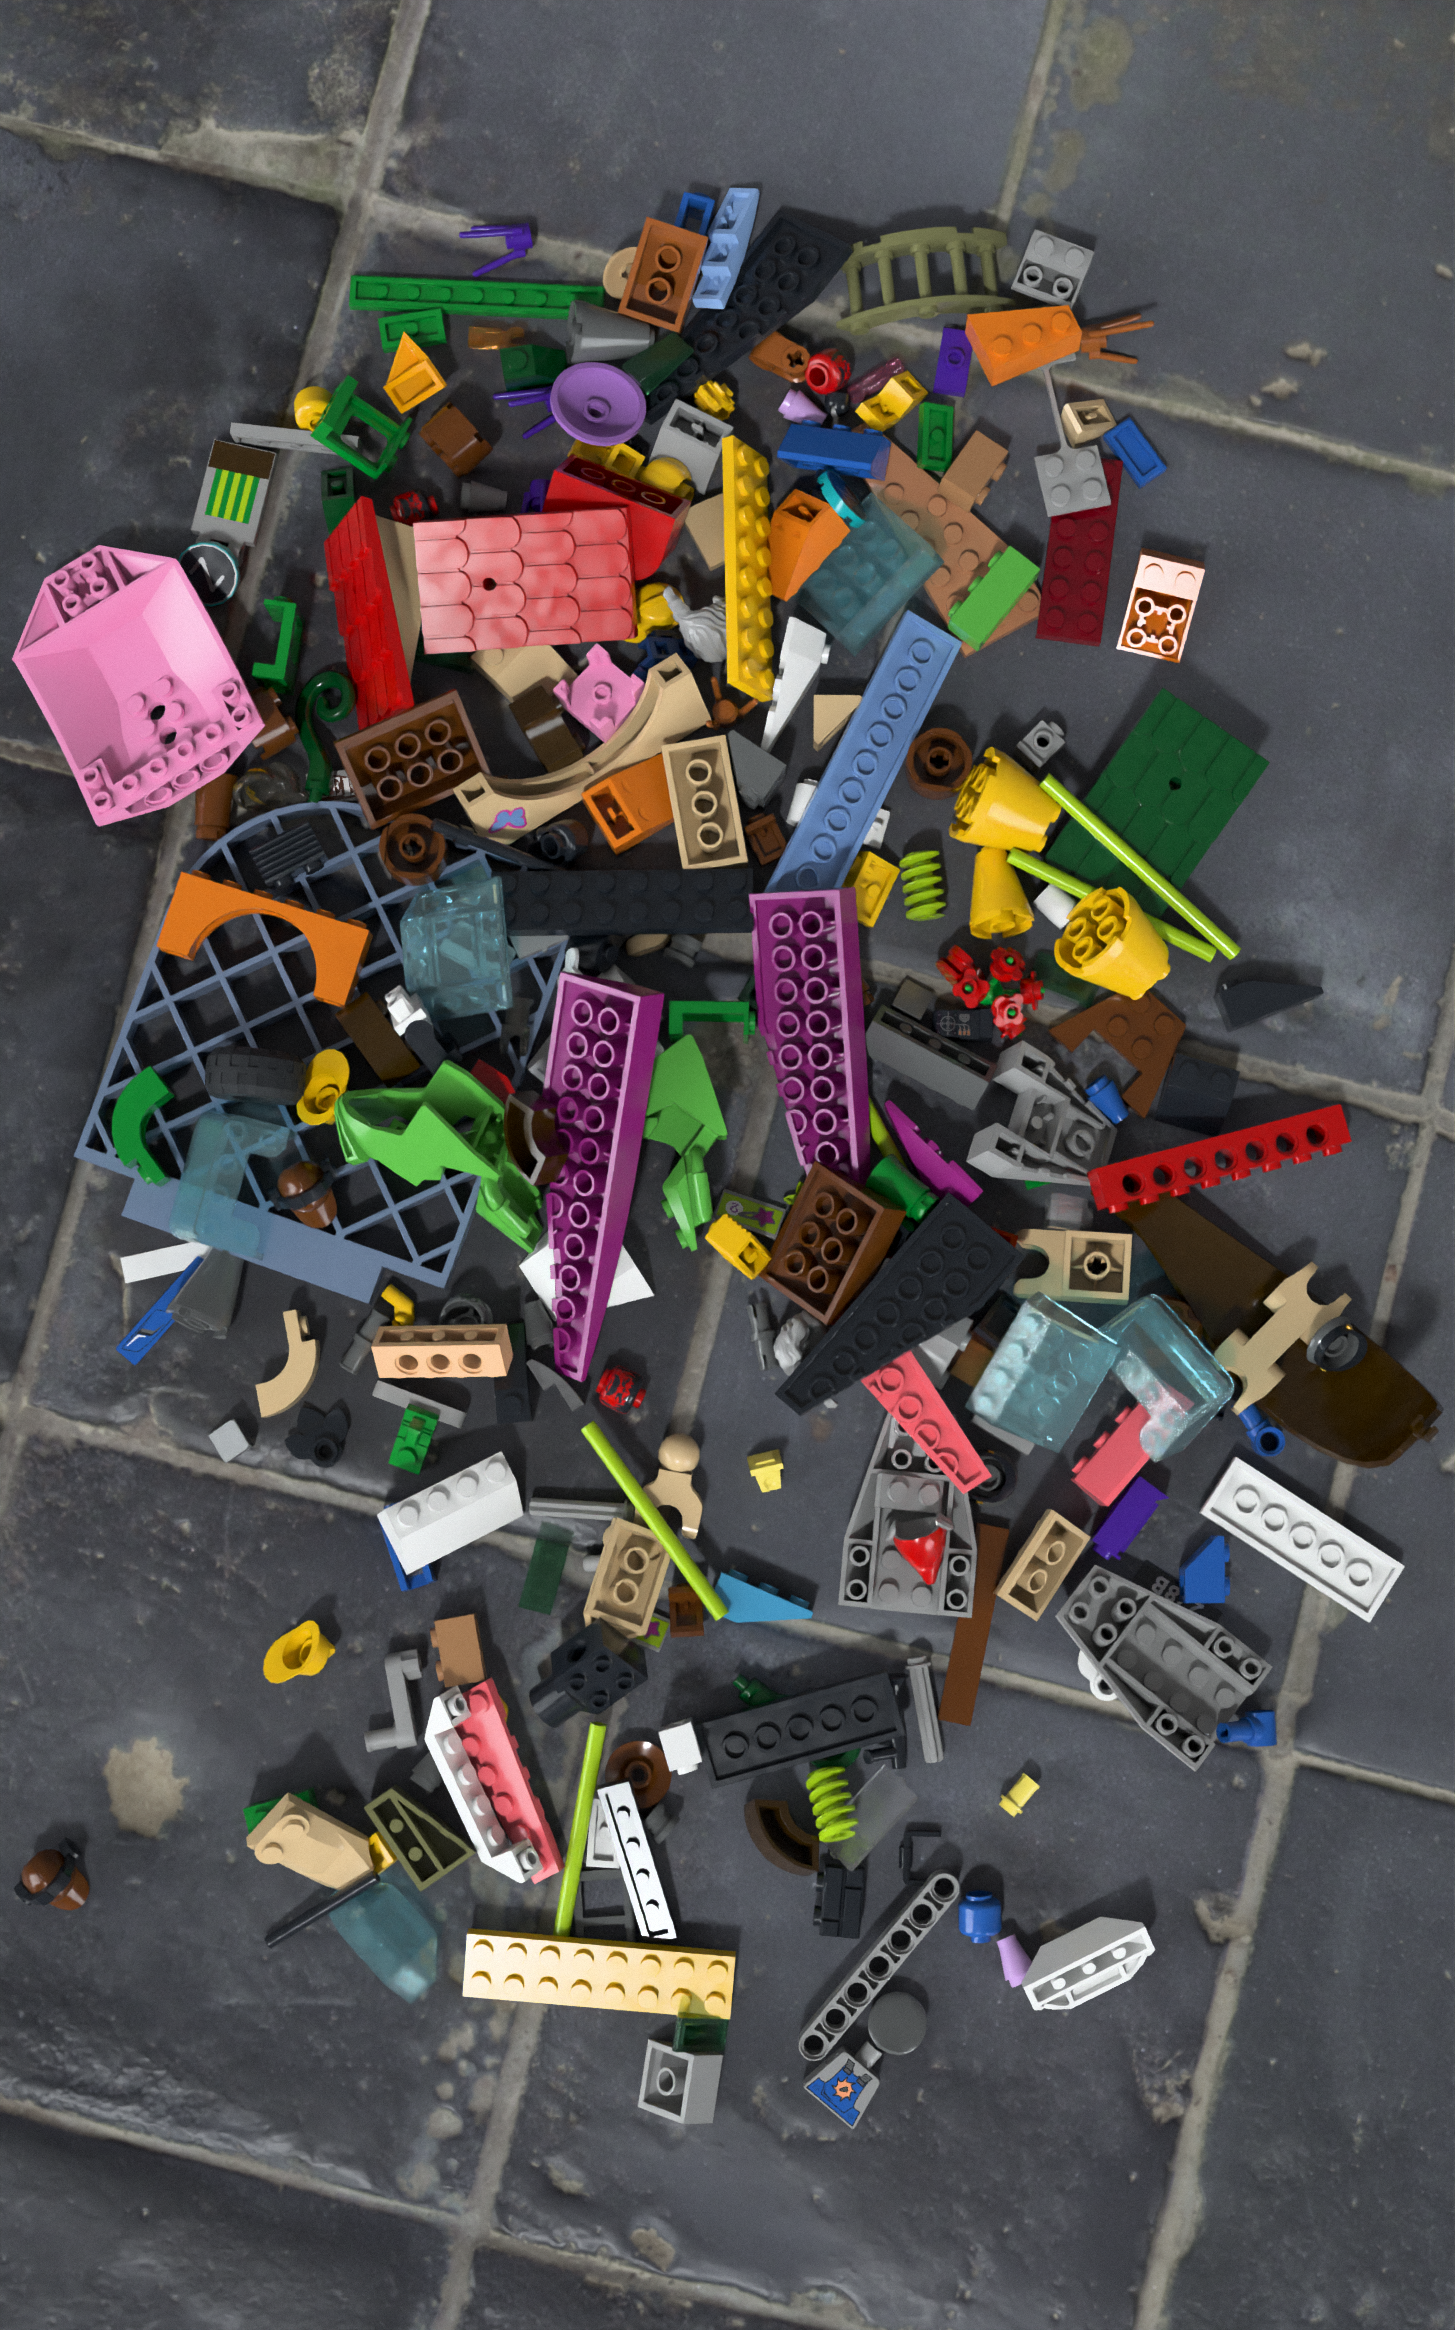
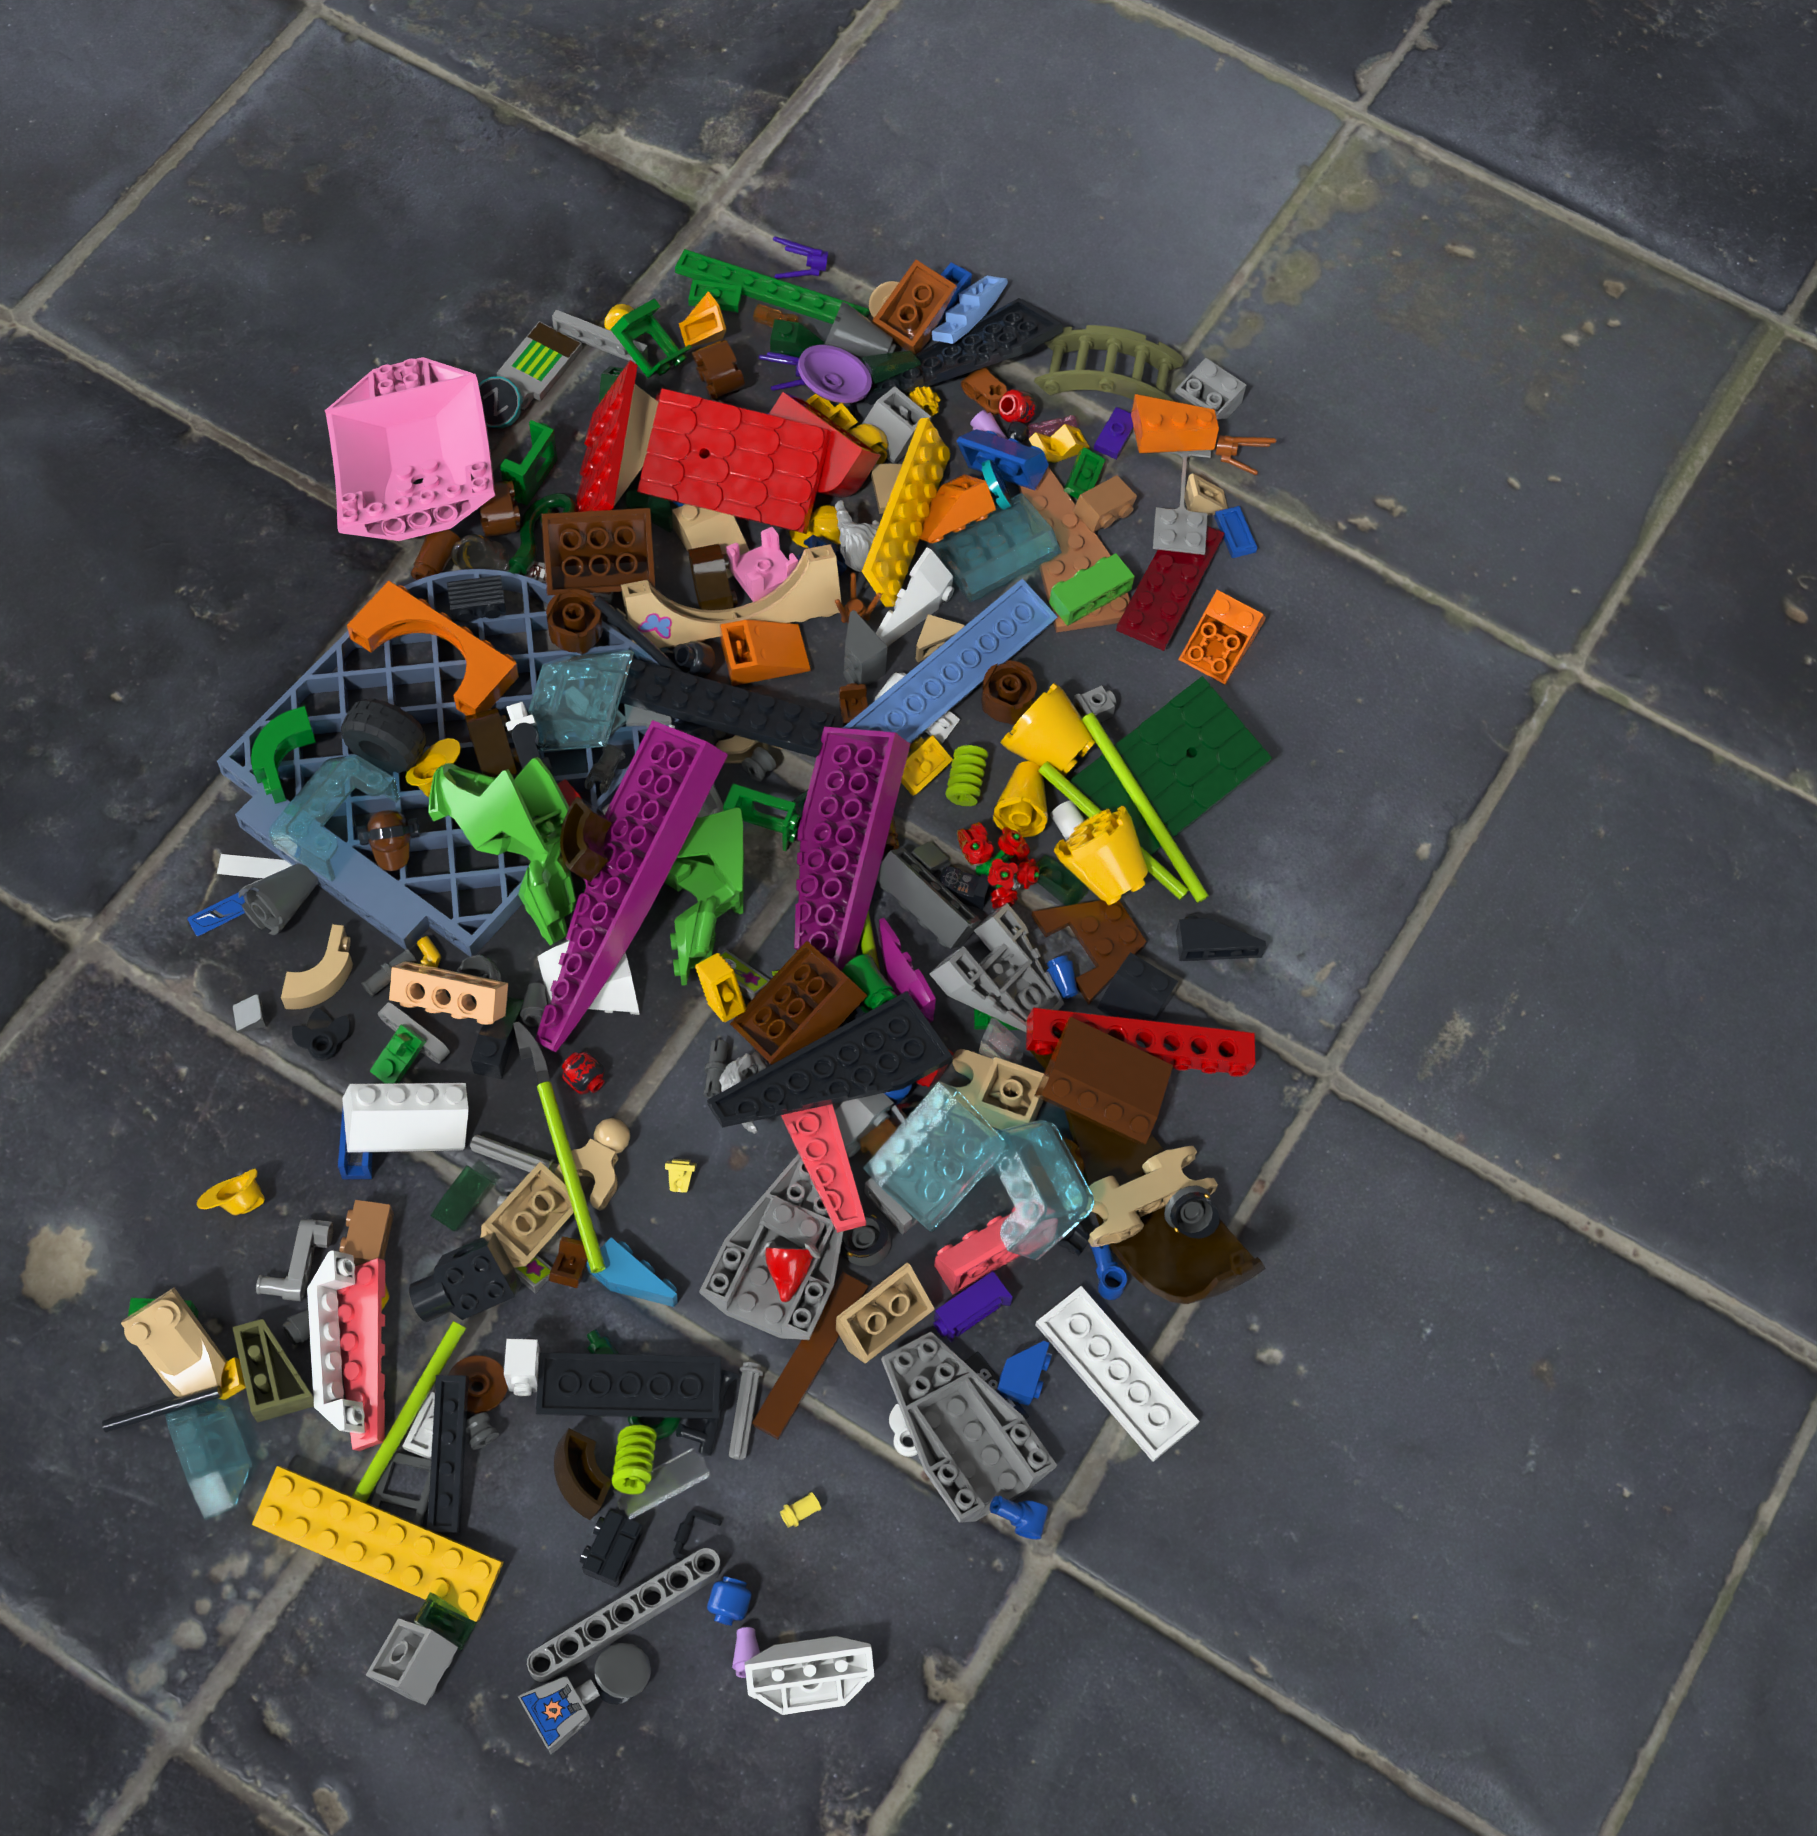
camera: 10 degrees right, 20 degrees down
tan slope [661,735,748,869] -> none
none -> reddish brown slope [1034,1017,1173,1144]

